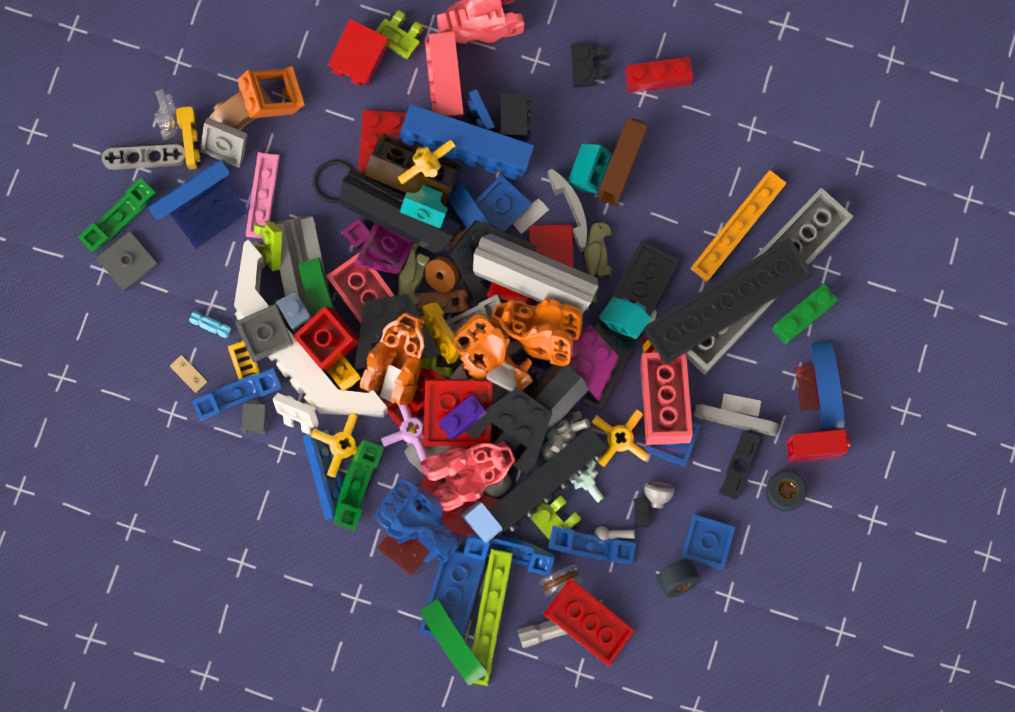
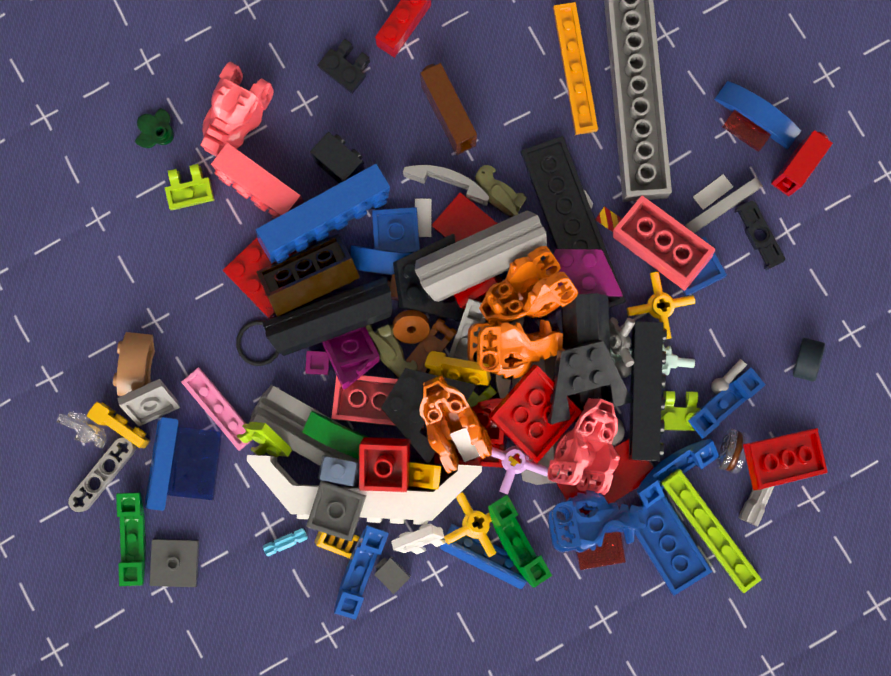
camera: 40 degrees left, 5 degrees up
tan sticker [170,355,207,393] -> none
orange window [238,66,305,118] -> none
brick [328,19,391,87] -> none
yellow bar [397,140,456,185] -> none
teal brick [400,185,448,228] -> none
green slope [420,599,488,686] -> none
dark purple plate [438,394,487,441] -> none
light blue slope [460,501,502,543] -> none
blue plate [467,89,495,132] -> none
light grey brick [486,362,516,391] -> none
teal brick [568,144,613,193] -> none
teal brick [598,297,651,339] -> none
black piece [633,498,650,527] -> none
black plate [643,237,813,366] -> none
light grey brick [644,481,675,508] -> none
blue plate [680,514,735,570] -> none
black wheel [765,470,807,512] -> none
green brick [772,284,838,346] -> none

